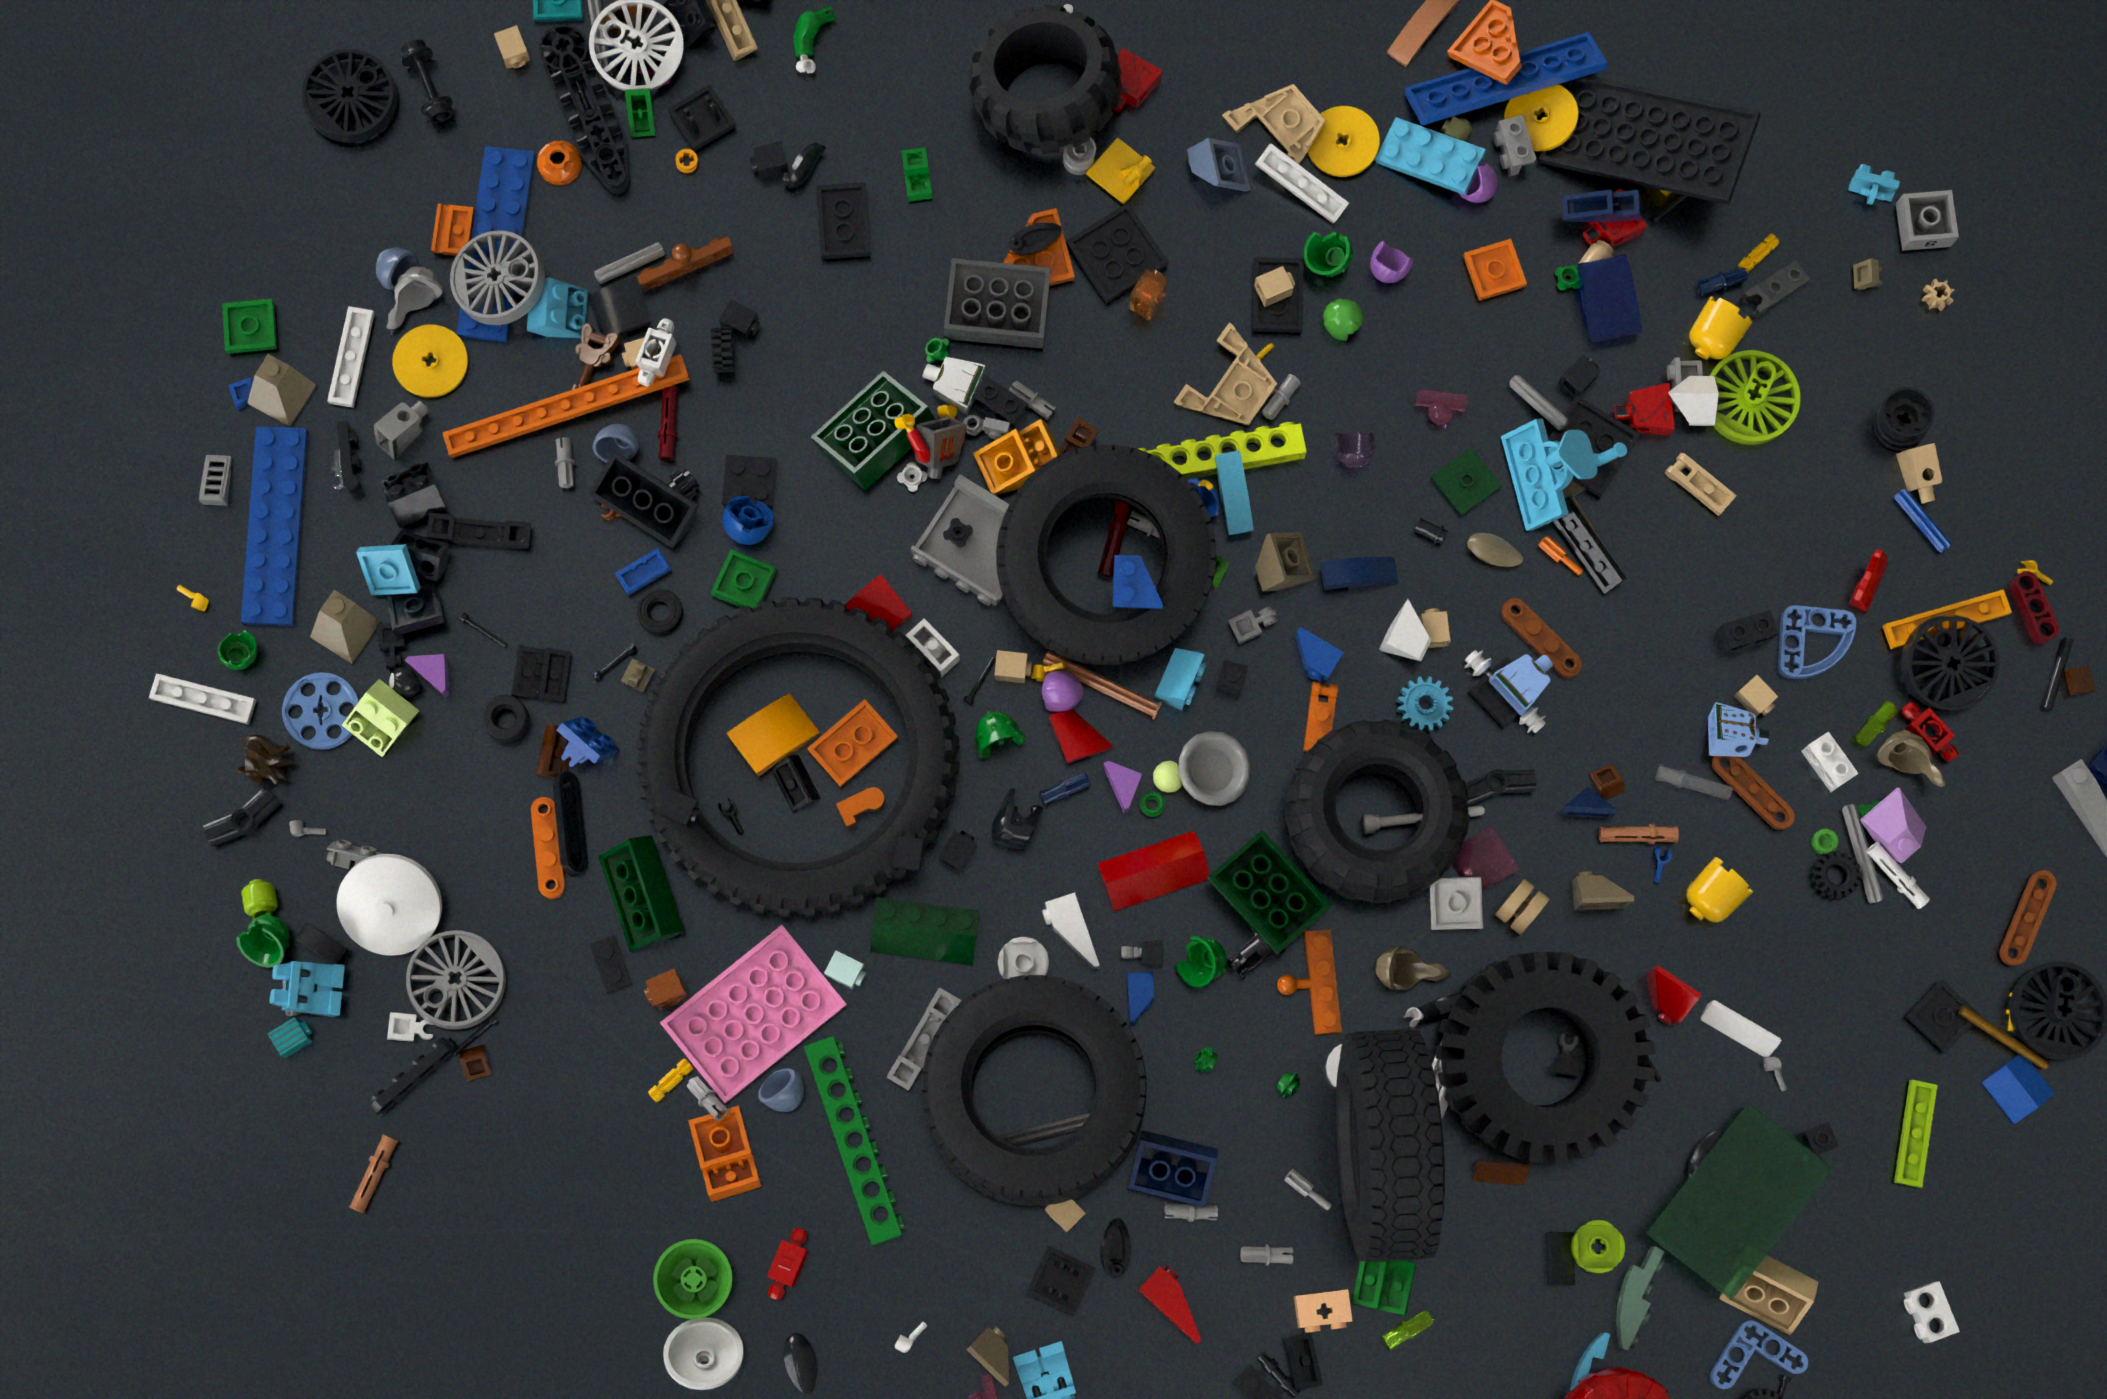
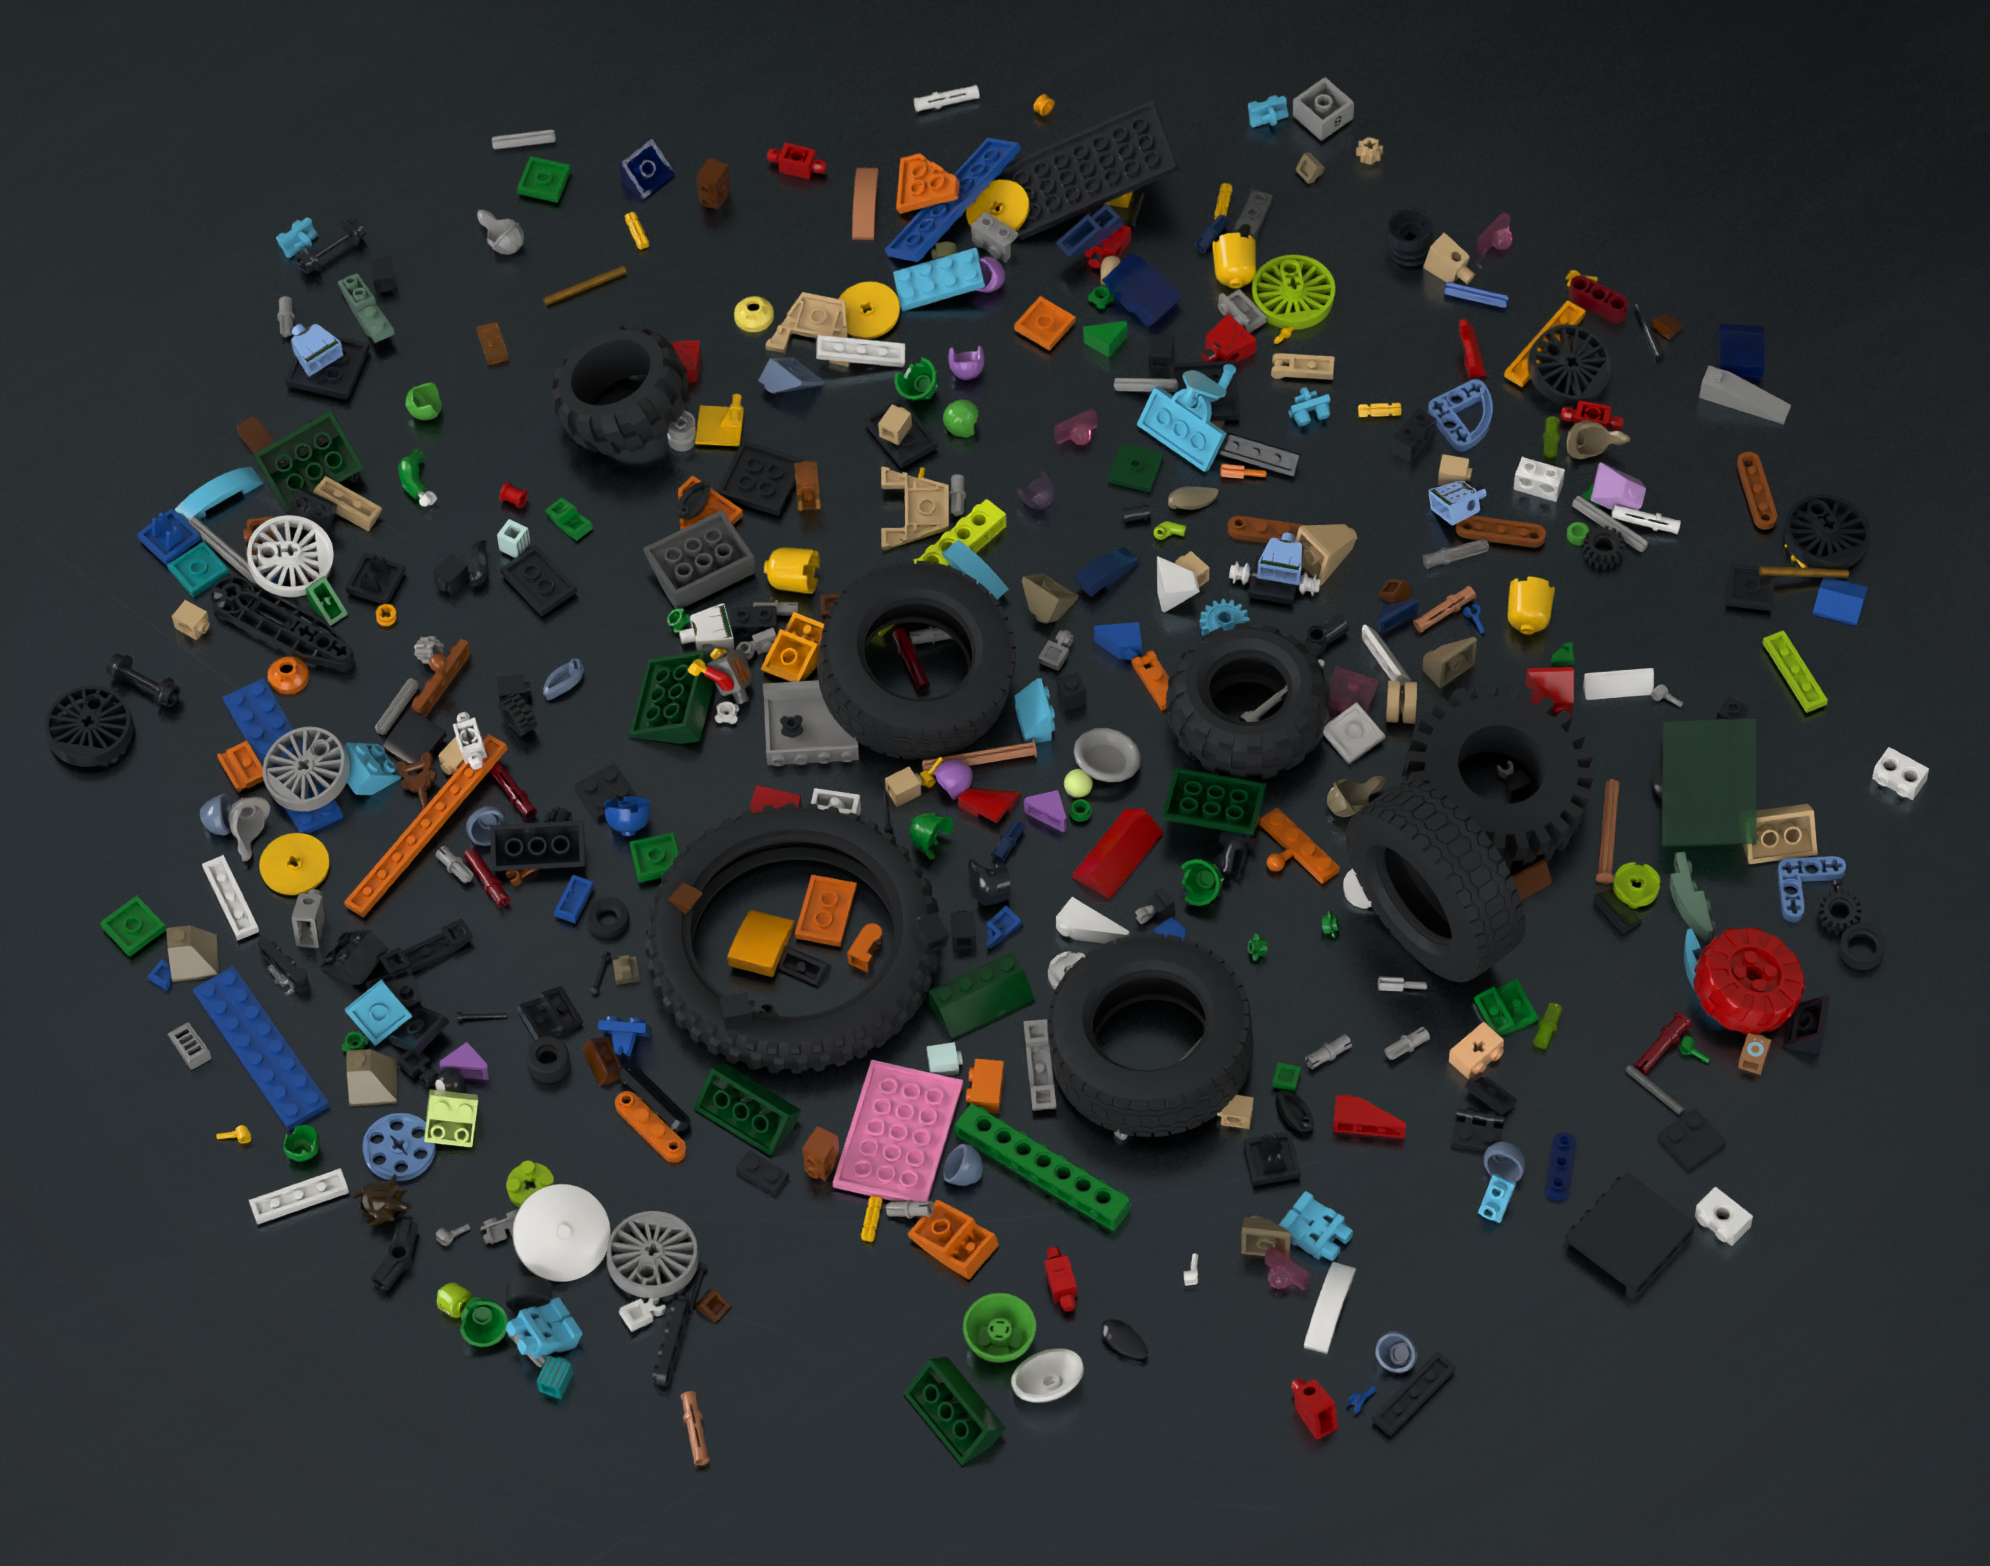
camera: 30 degrees left, 20 degrees down
blue wing [1112,555,1163,609] -> none
dark blue slope [1128,1130,1218,1207] -> none
white slope [1668,376,1719,426] -> none
none -> green plate [341,1031,369,1052]
none -> light grey gear [414,636,444,664]
none -> dark red pin [464,848,511,907]
none -> light aqua brick [497,519,530,558]
none -> red bush [499,482,529,509]
none -> lime plate [506,1161,554,1208]
none -> sand blue arm [543,658,584,701]
none -> reddish brown slope [668,882,703,914]
none -> light yellow piece [734,296,774,332]
none -> yellow cylinder [764,547,820,594]
none -> dark green slope [903,1357,1006,1465]
none -> orange brick [966,1059,1004,1114]
none -> blue slope [986,906,1023,949]
none -> light orange bush [1033,94,1054,116]
none -> green slope [1083,321,1127,358]
none -> lime arm [1153,521,1187,540]
none -> green plate [1272,1062,1301,1092]
none -> yellow hand [1274,327,1294,344]
none -> medium azure hips [1288,387,1331,427]
none -> tan slope [1295,524,1357,586]
none -> yellow axle [1358,402,1402,417]
none -> white slope [1362,624,1411,686]
none -> clear pink tile [1477,212,1512,256]
none -> green tile [1551,642,1574,667]
none -> nougat axle [1595,779,1620,884]

